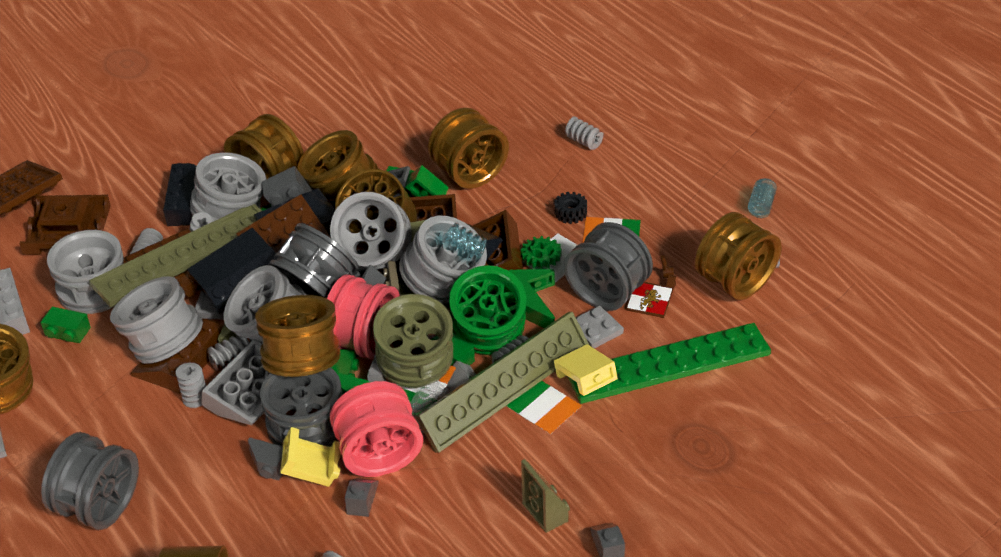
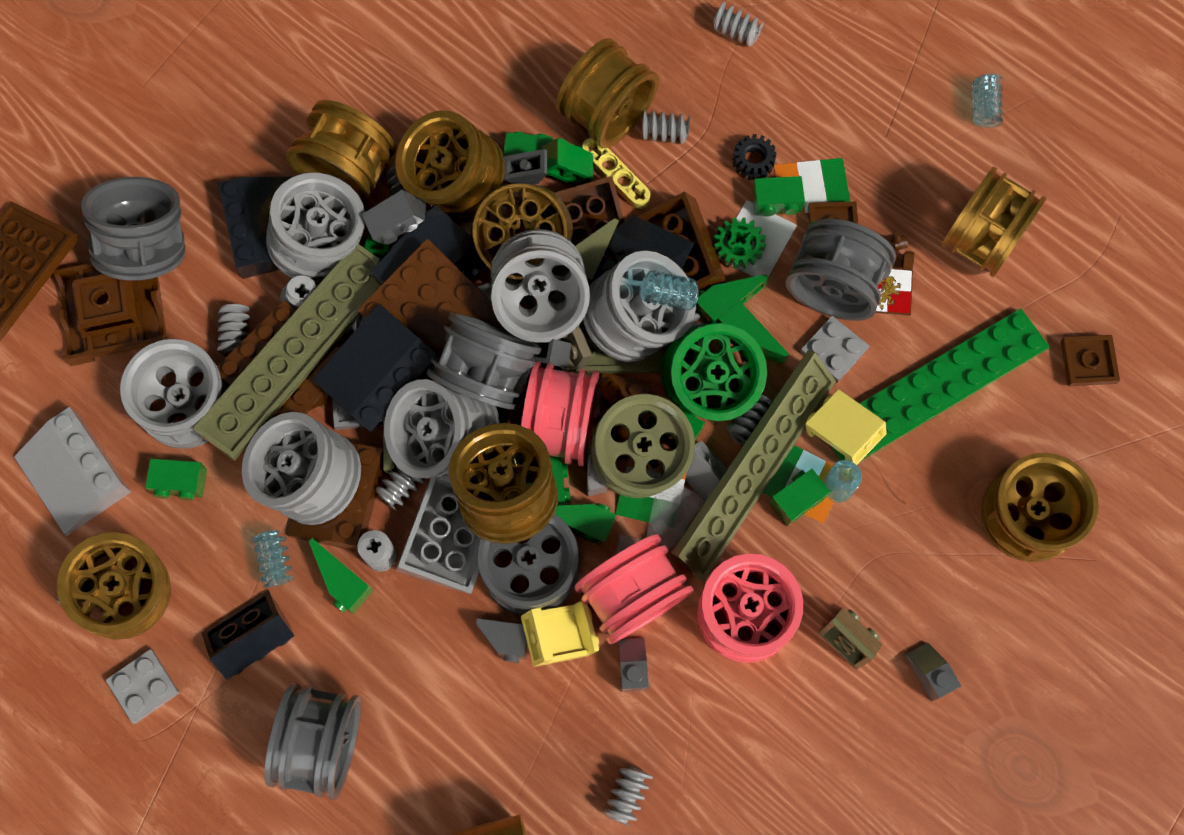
camera: 15 degrees left, 30 degrees up
none -> dark grey wheel [81,177,186,280]
none -> black slope [202,590,295,680]
none -> clear light blue piece [252,530,294,588]
none -> green slope [309,538,374,614]
none -> light yellow beam [583,138,650,209]
none -> light grey piece [642,109,691,144]
none -> coral wheel [697,554,803,663]
none -> green brick [752,176,805,217]
none -> green brick [769,468,831,527]
none -> clear light blue piece [824,460,862,503]
none -> pearl gold wheel [981,453,1099,562]
none -> reddish brown plate [1061,335,1120,387]

